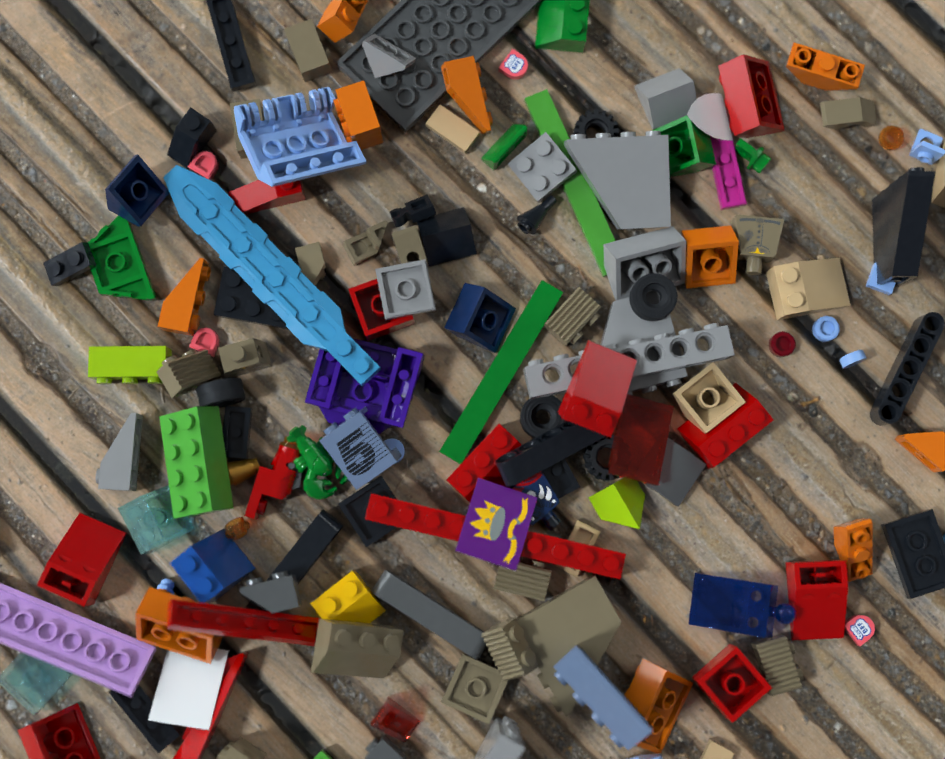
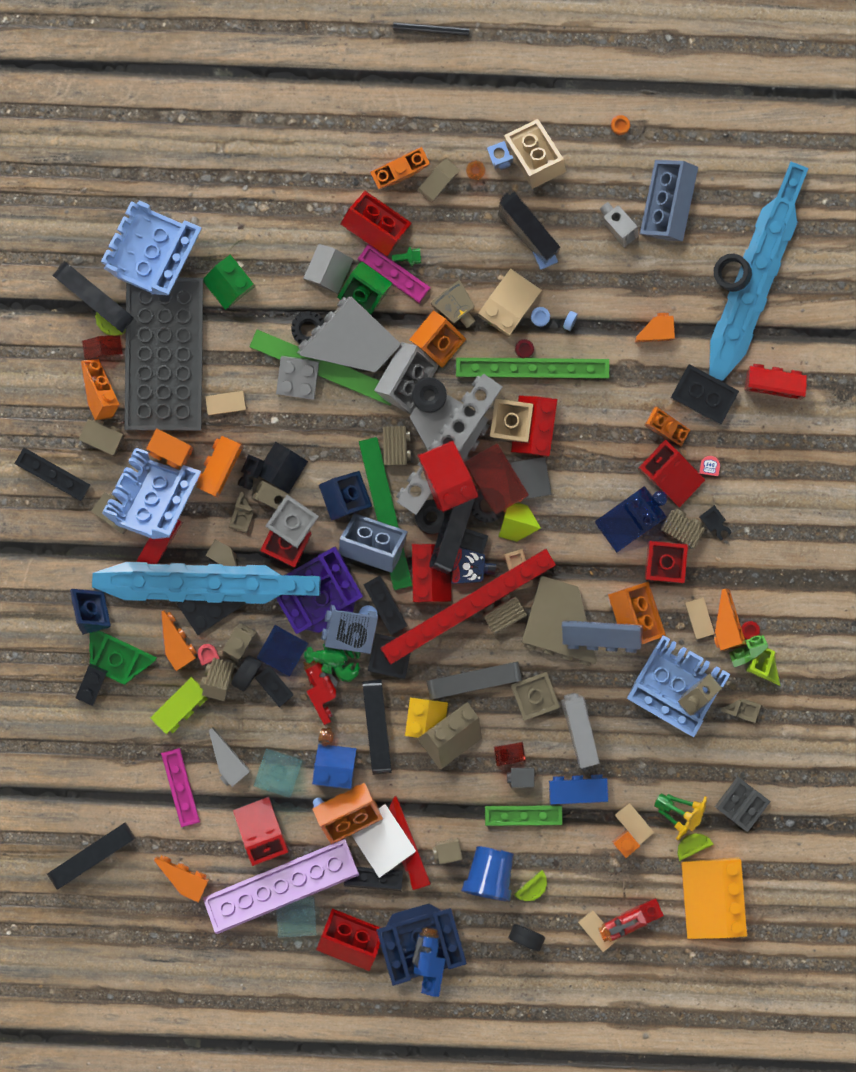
camera: 40 degrees left, 5 degrees up
bright green brick [159,406,234,519] -> none
black slope [167,107,217,169] -> none
red plate [167,599,322,646] -> none
coral tile [188,151,219,180] -> none
pearl gold cone [227,458,260,486] -> none
dark grey slope [240,571,302,613] -> none
light grey slope [362,33,416,78] -> none
orange slope [441,56,493,134] -> none
dark purple sticker [455,478,538,571] -> none
green slope [481,124,528,171] -> none
dark tan brick [481,618,539,681] -> none
tile [498,49,528,80] -> none
black cone [517,195,557,235] -> none
white sticker [687,93,733,140] -> none
black beam [870,312,945,426] -> none
none -> dark pink tile [161,748,200,827]
none -> orange slope [196,436,243,498]
none -> clear blue plate [257,625,309,677]
none -> sand blue slope [339,513,408,573]
none -> black plate [363,576,407,635]
none -> bright green plate [456,358,609,379]
none -> black plate [699,505,731,541]

